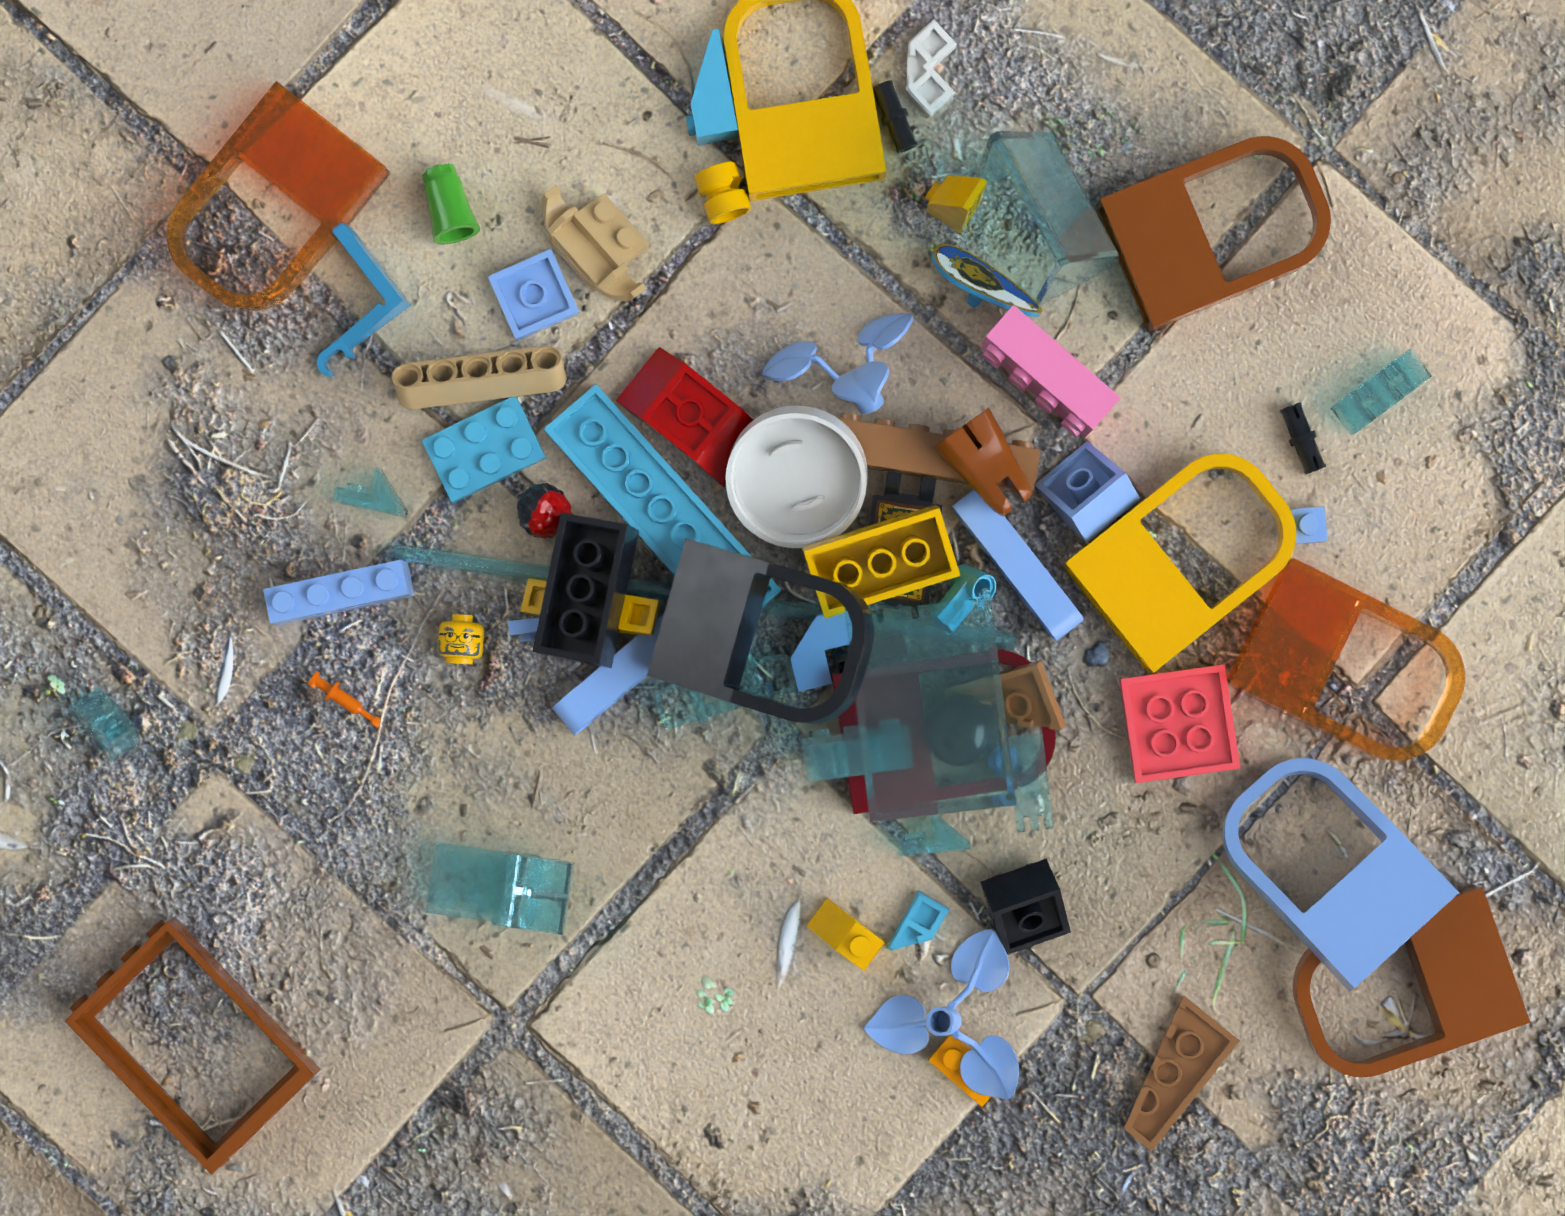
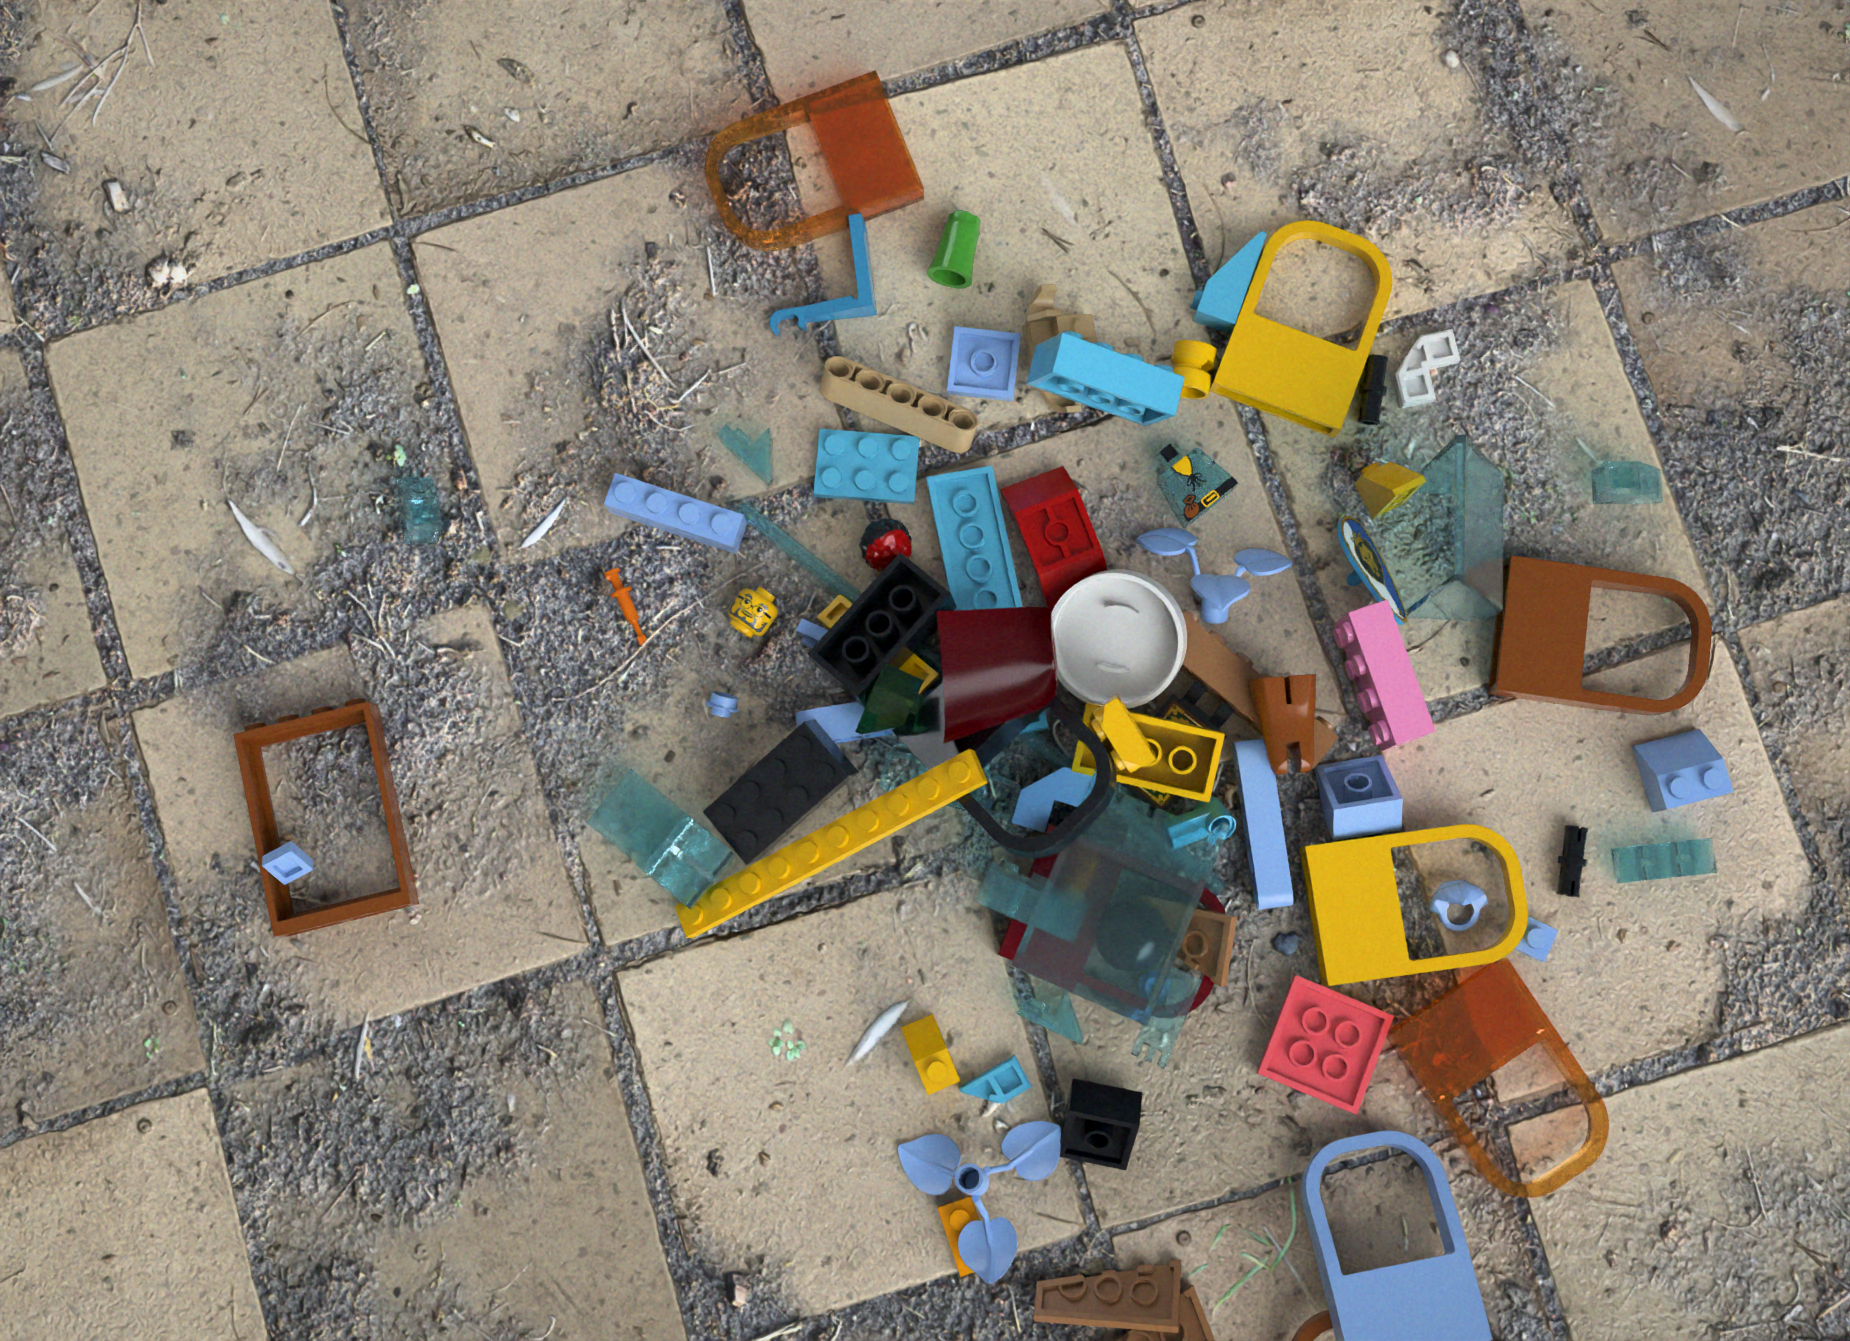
camera: 30 degrees right, 5 degrees down
none -> light blue plate [262,841,314,885]
none -> yellow plate [675,749,988,938]
none -> black brick [703,719,859,865]
none -> light blue plate [706,691,739,718]
none -> clear green slope [855,663,924,735]
none -> dark red piece [936,607,1058,744]
none -> medium azure brick [1026,331,1185,426]
none -> medium nougat wing [1034,1259,1181,1333]
none -> yellow slope [1090,694,1156,773]
none -> clear light blue torso [1156,443,1238,529]
none -> light blue piece [1429,879,1488,931]
none -> clear light blue slope [1591,461,1663,504]
none -> light blue slope [1632,729,1734,813]

